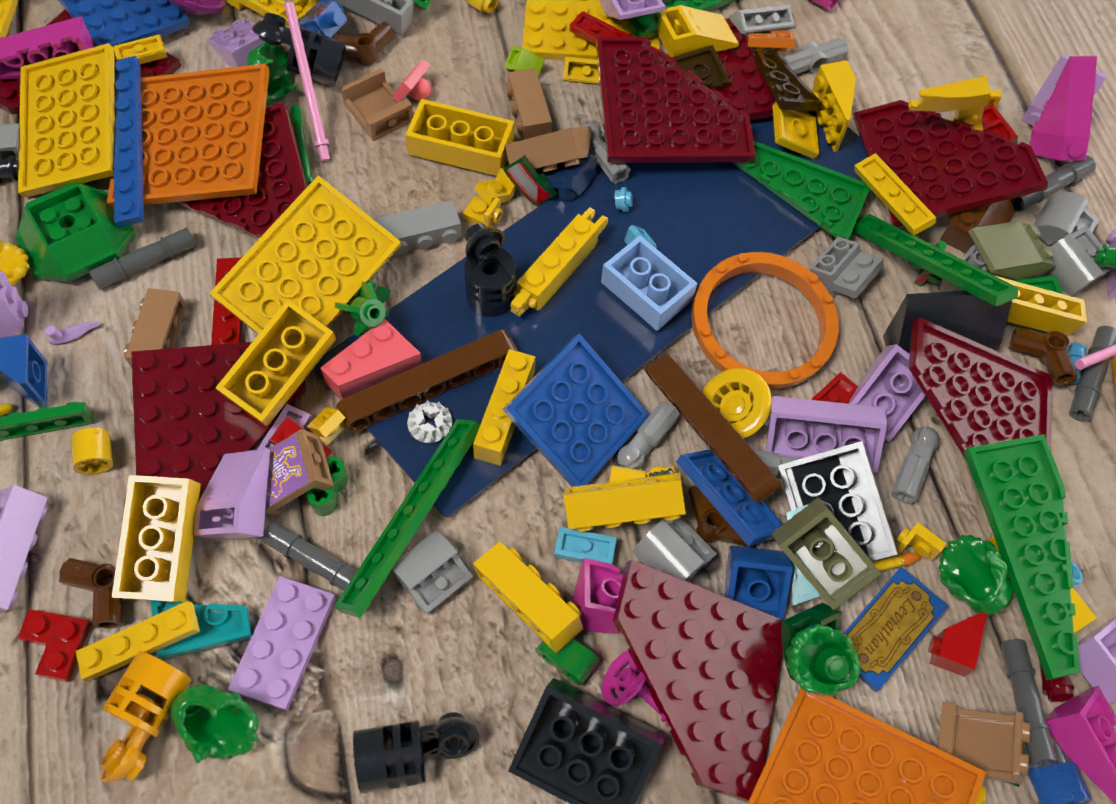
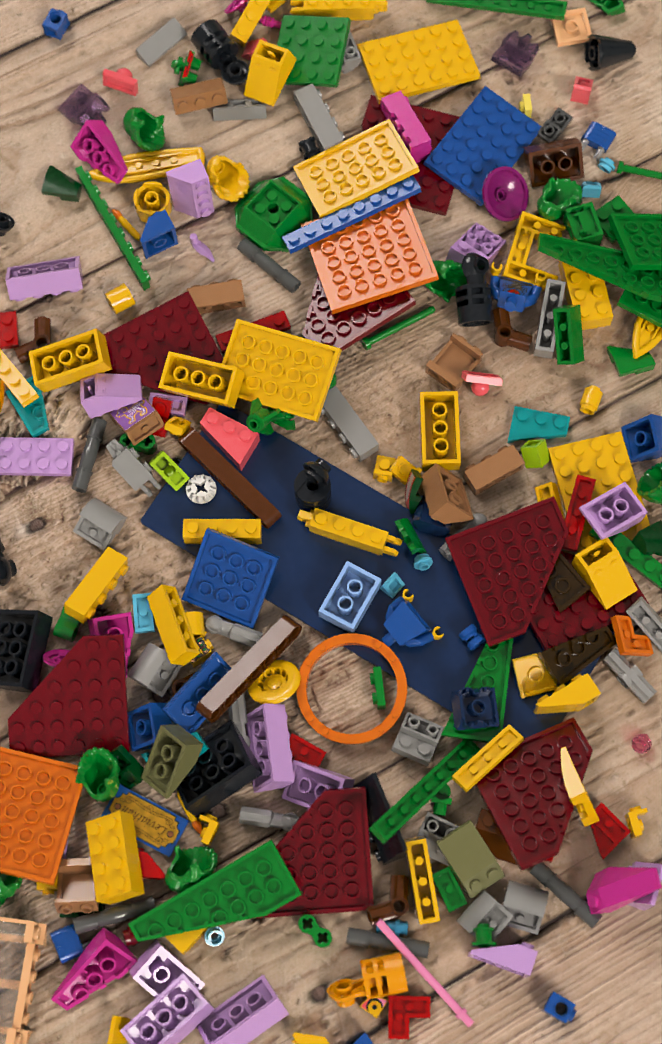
camera: 80 degrees right, 10 degrees up
yellow plate [113,35,168,64] -> none
bright pink bar [284,2,330,162] -> none
green plate [334,419,480,618] -> none
none -> yellow brick [86,811,145,905]
none -> light grey hinge [106,439,162,497]
none -> lime arch [148,451,190,491]
none -> green axle [298,914,332,949]
none -> green plate [370,666,386,710]
none -> blue torso [382,589,444,648]
none -> green slope [395,518,427,555]
none -> dark blue slope [450,687,500,730]
none -> blue wheel [459,624,485,651]
none -> teal wing [507,406,570,443]
none -> clear pink plate [632,734,652,754]

